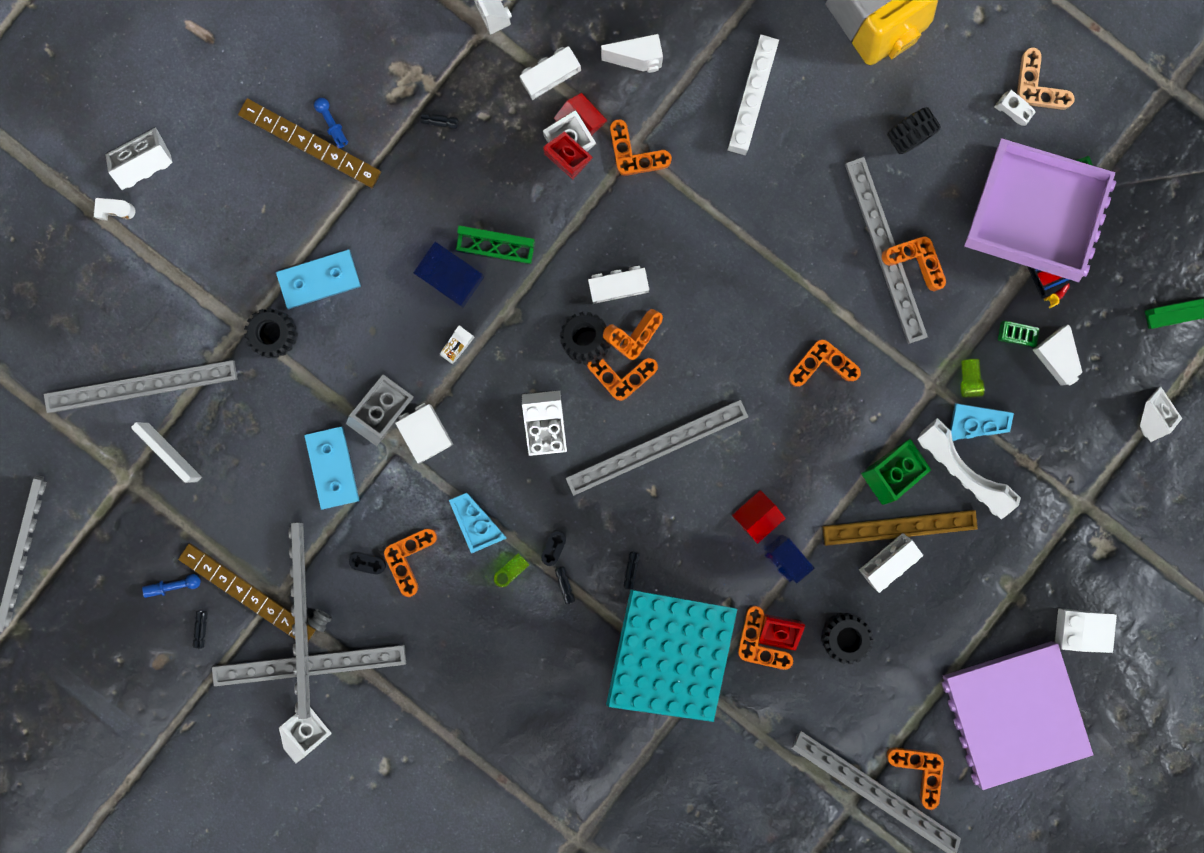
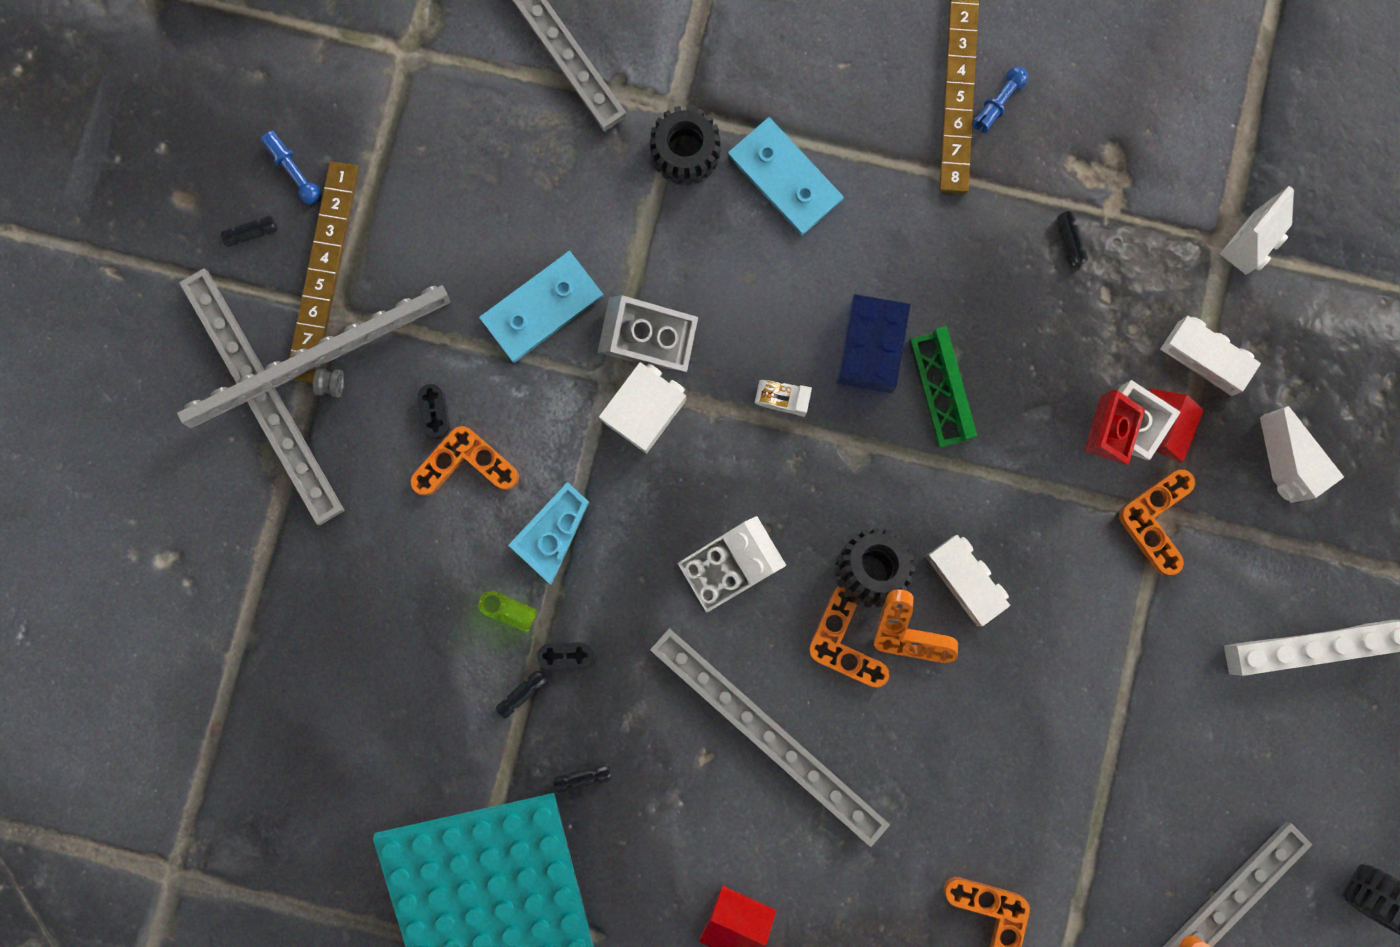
camera: 65 degrees right, 5 degrees down
white tile [132,422,202,483] -> none
white slope [279,707,332,763] -> none

